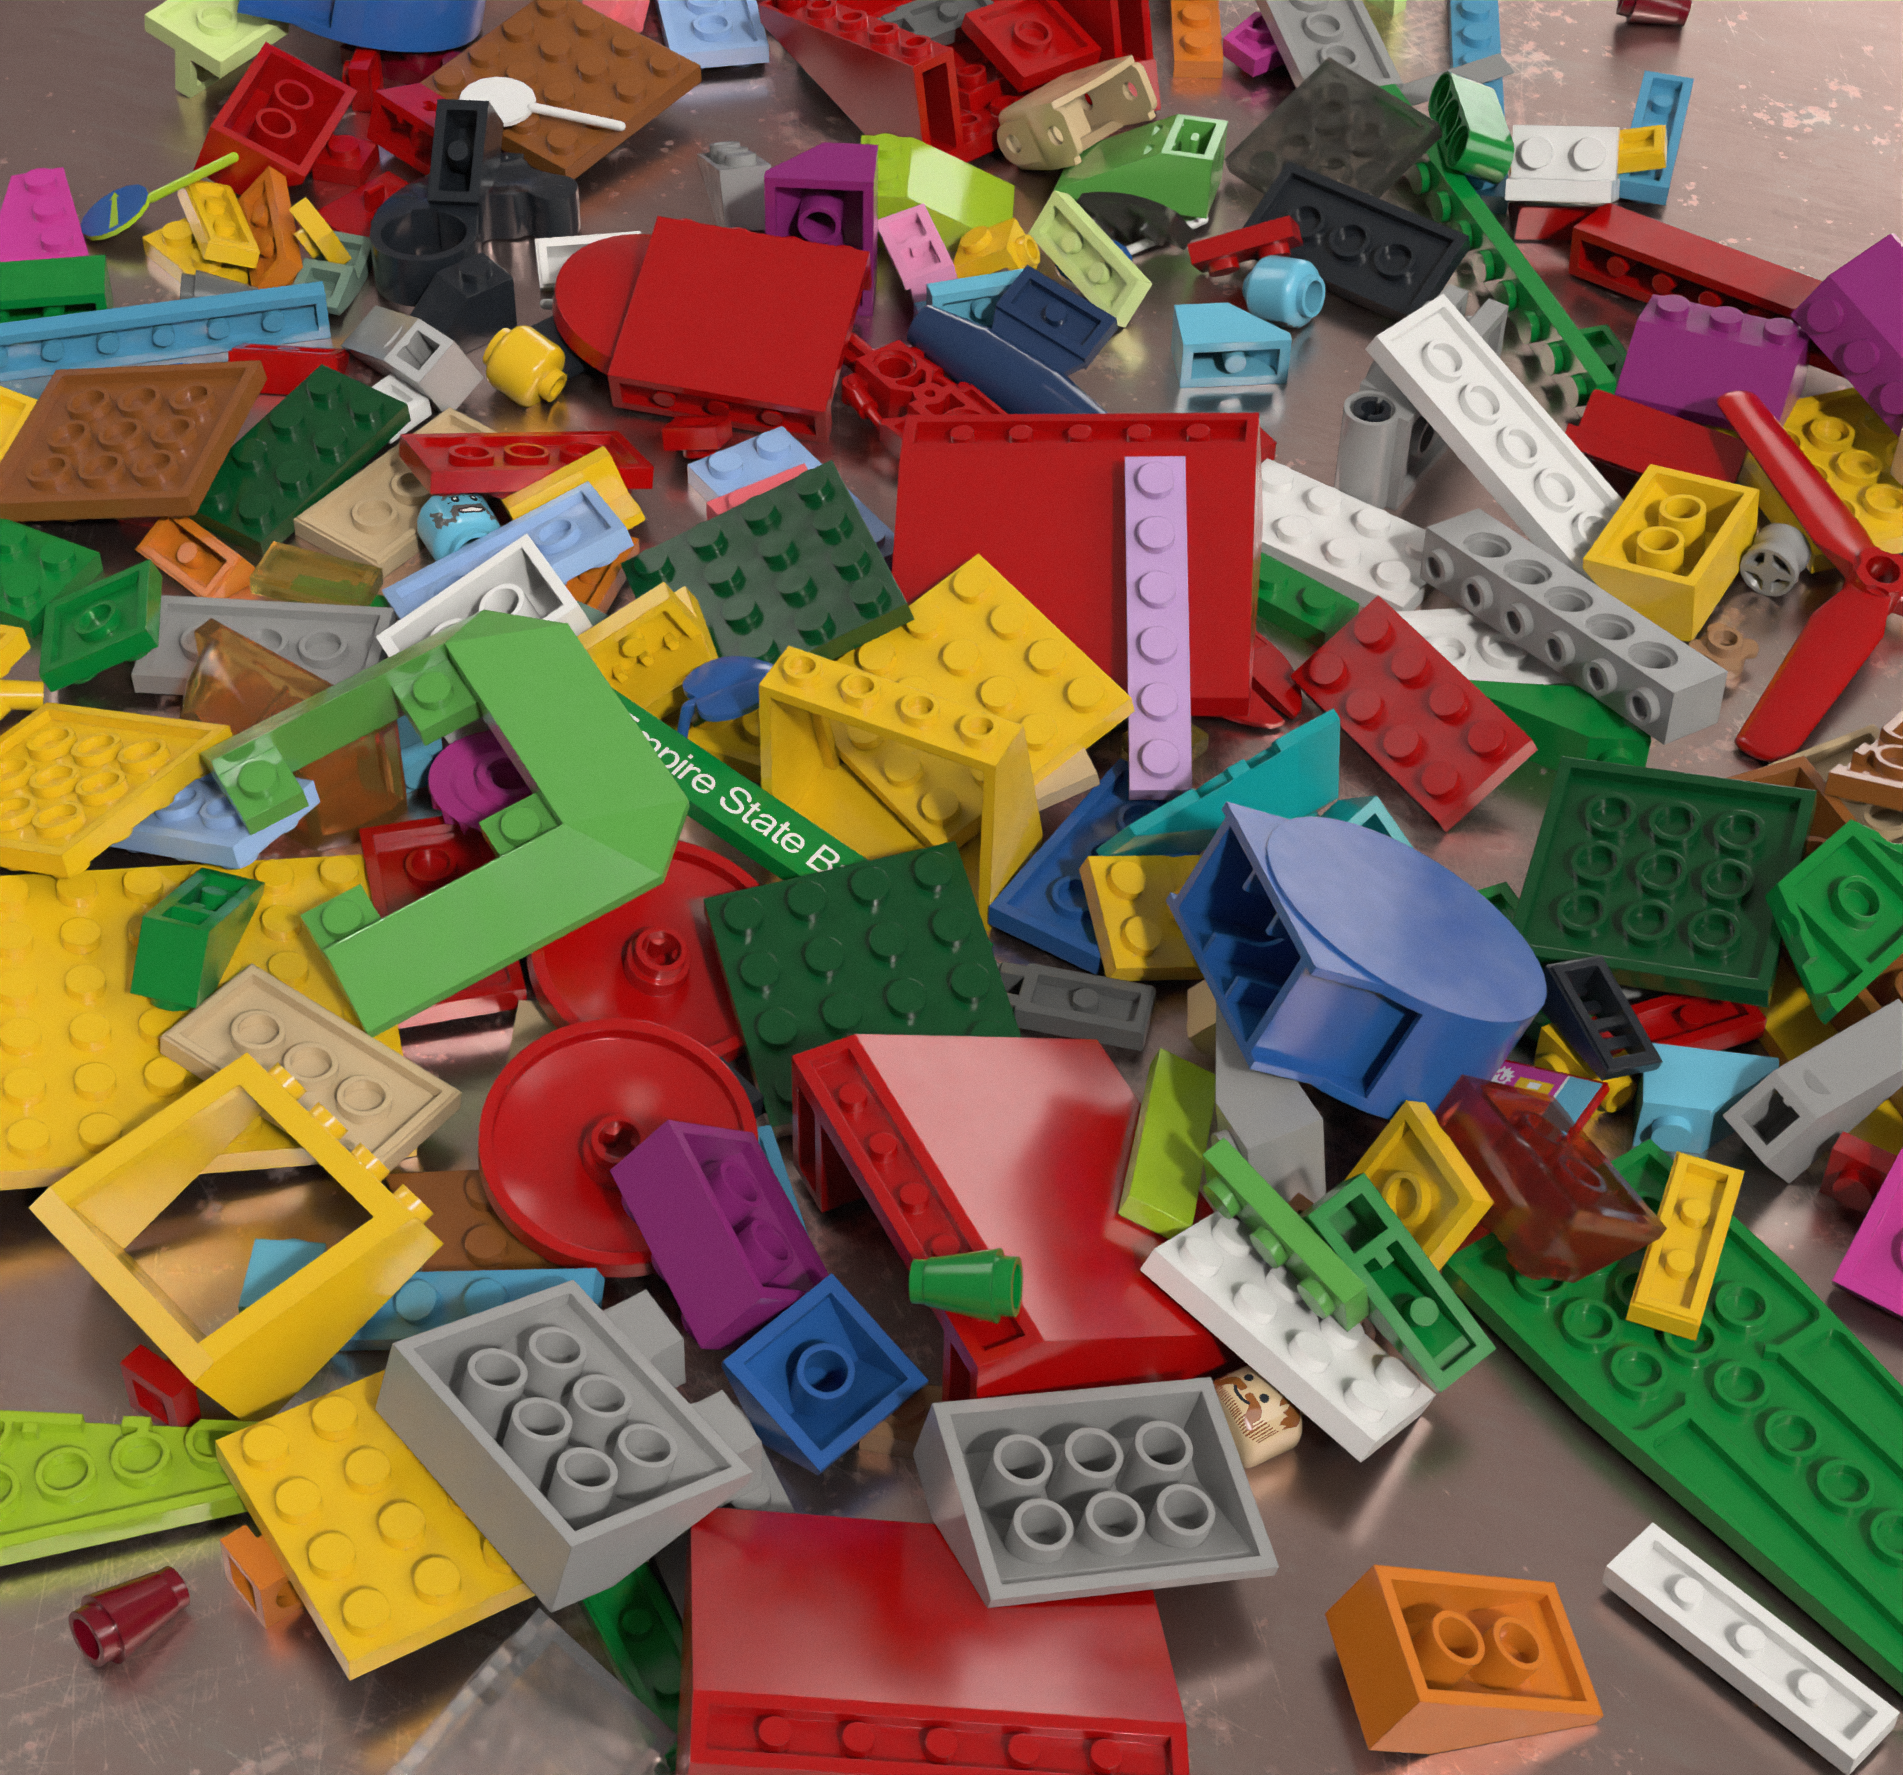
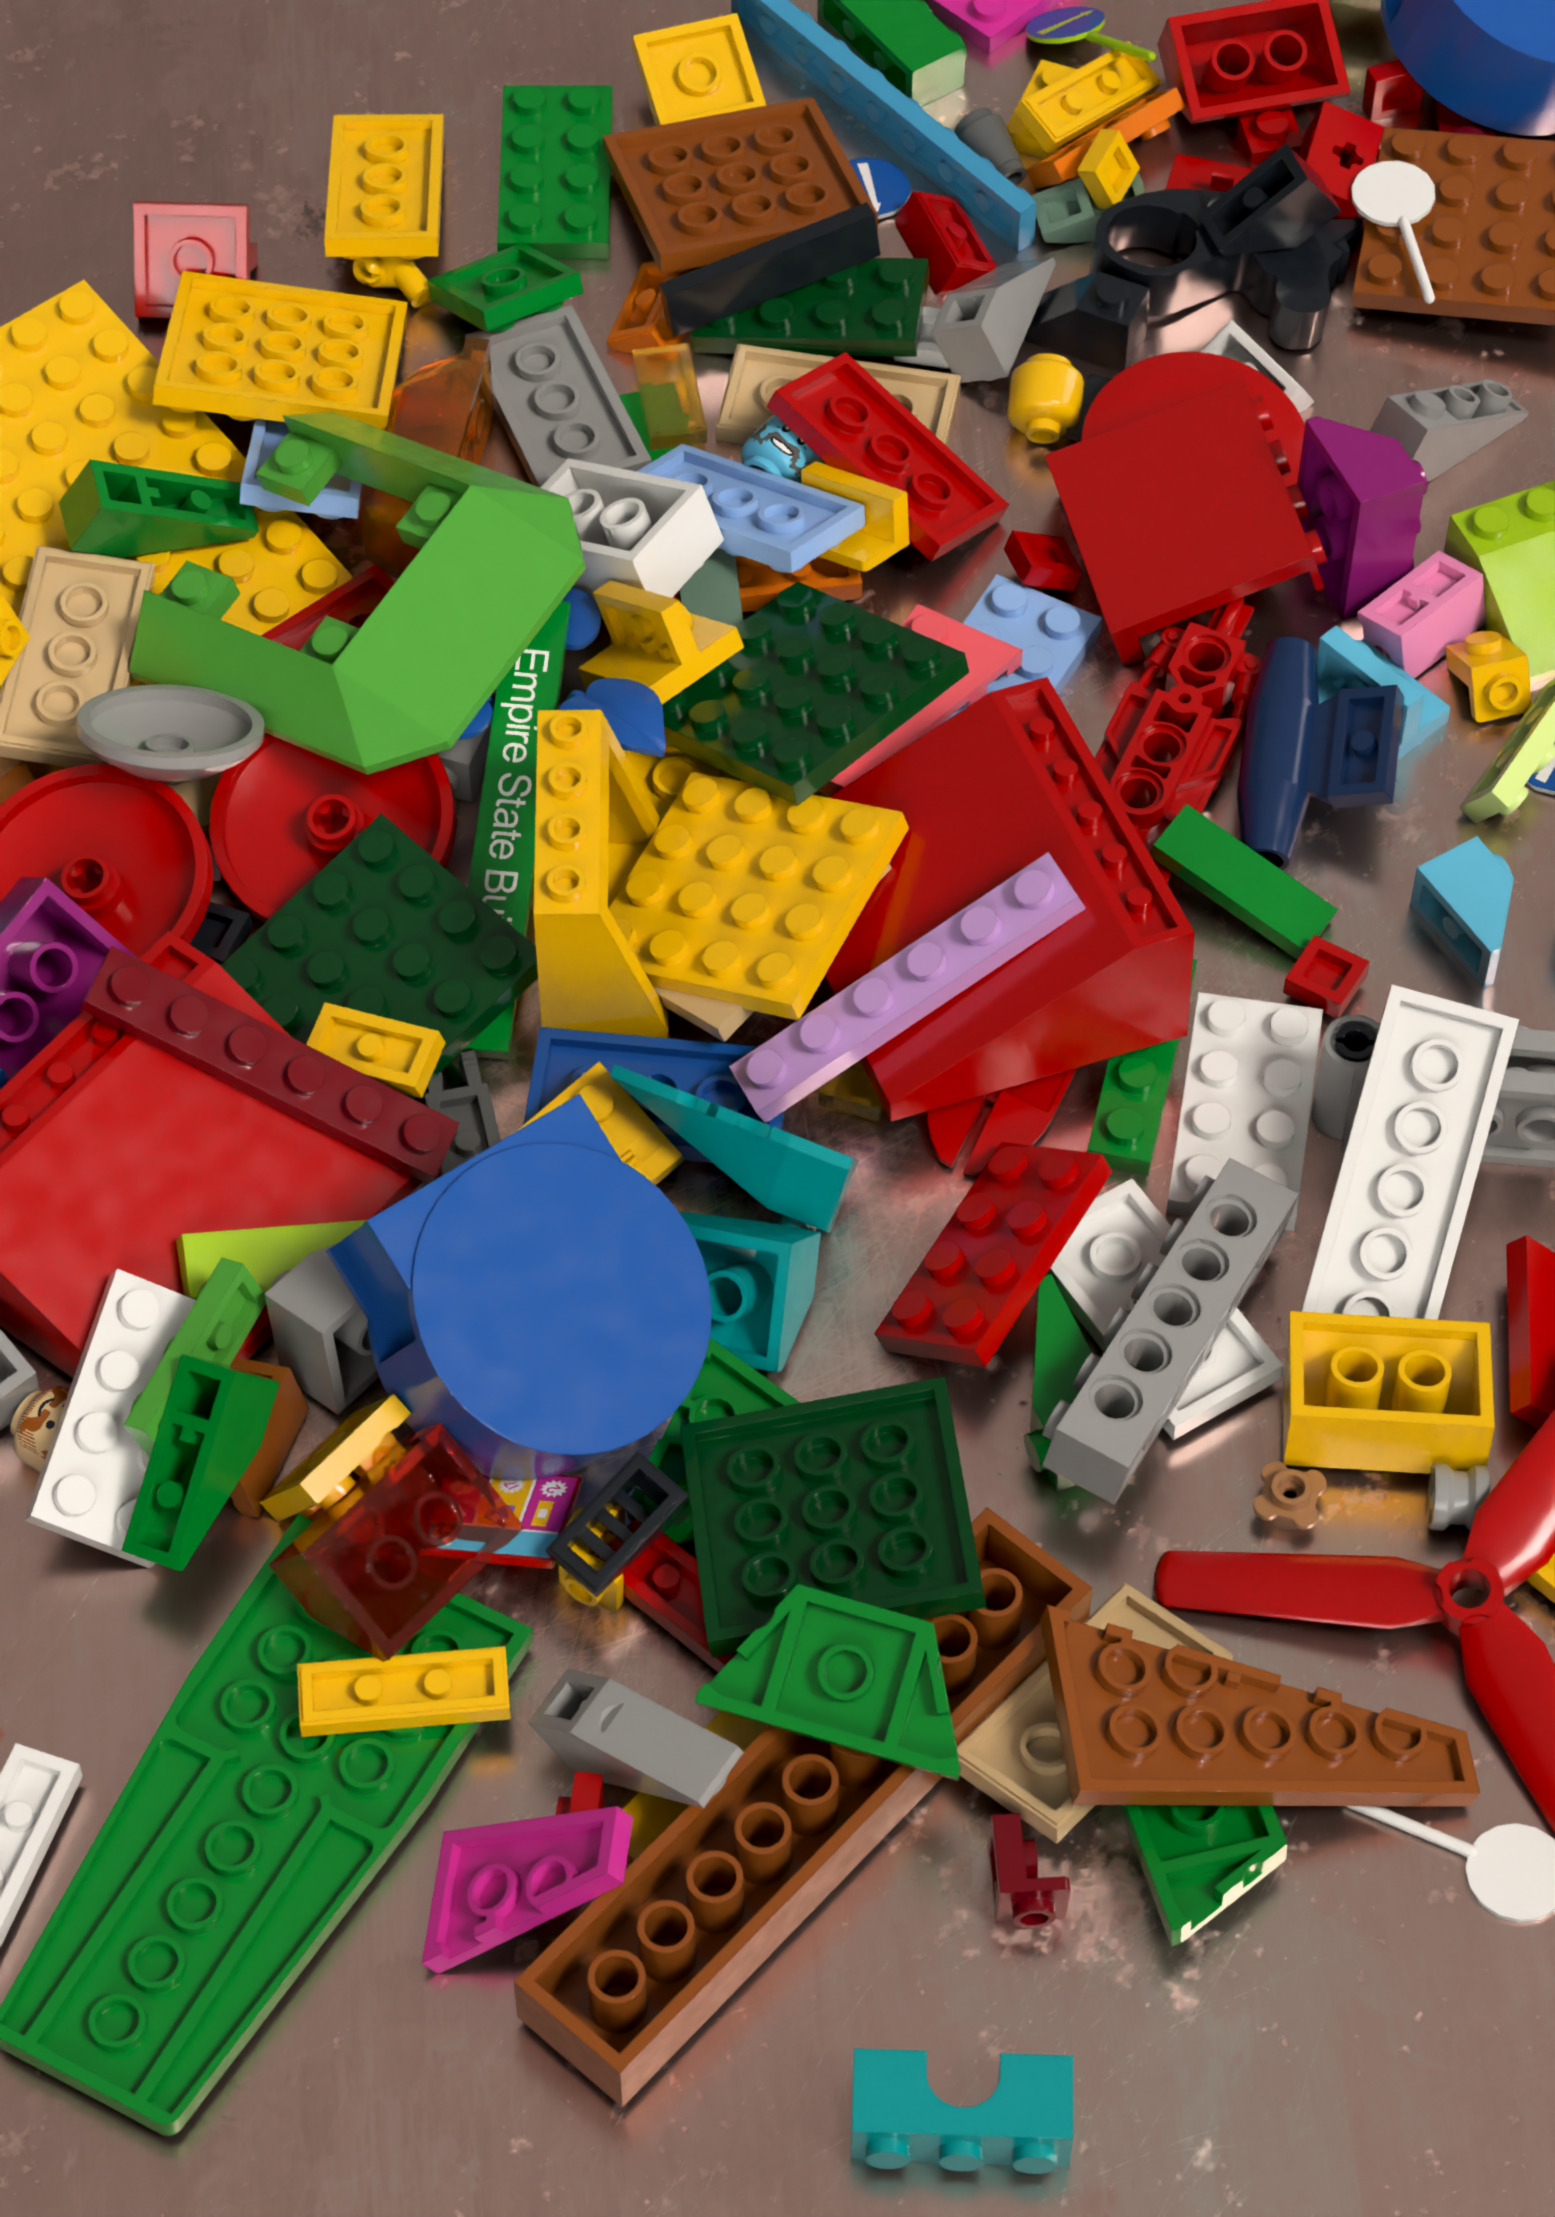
camera: 65 degrees right, 10 degrees up
medium azure slope [1632,1043,1779,1154] -> none
none -> light grey dish [77,684,265,785]
none -> dark red plate [79,946,460,1184]
none -> yellow plate [306,1002,446,1098]
none -> black tile [659,202,881,337]

